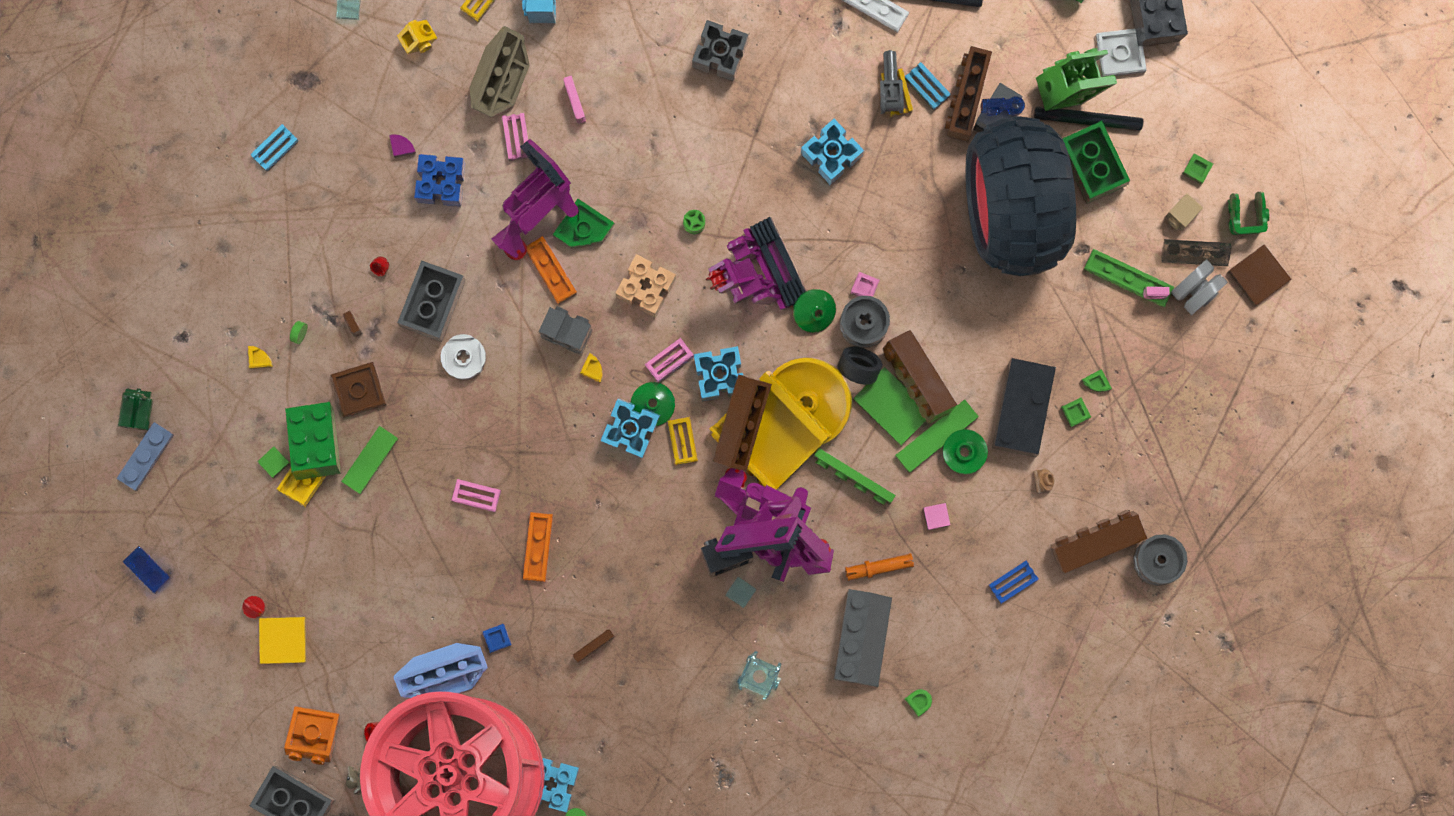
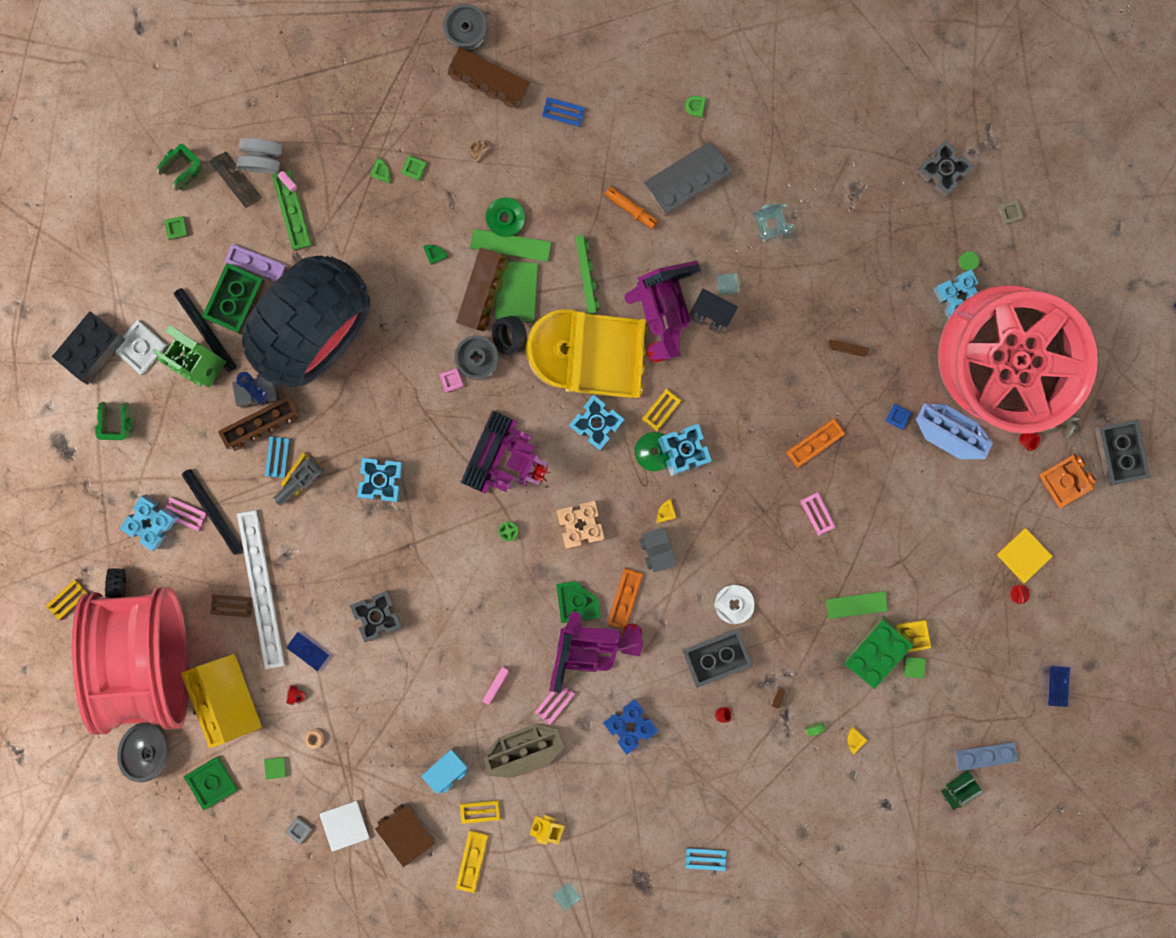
camera: 130 degrees left, 5 degrees up
reddish brown tile [330,362,387,418] -> none
magenta tile [389,134,416,158] -> none
bright pink tile [645,338,694,383] -> none
reddish brown brick [713,374,772,471] -> none
magenta container [715,497,834,575] -> none
green dish [793,289,836,333] -> none
bright pink tile [923,503,950,530] -> none
black brick [992,358,1056,458] -> none
tan brick [1166,193,1203,231] -> none
reddish brown tile [1228,244,1291,306] -> none
none -> lavender tile [224,244,287,282]
none -> green tile [423,245,449,265]

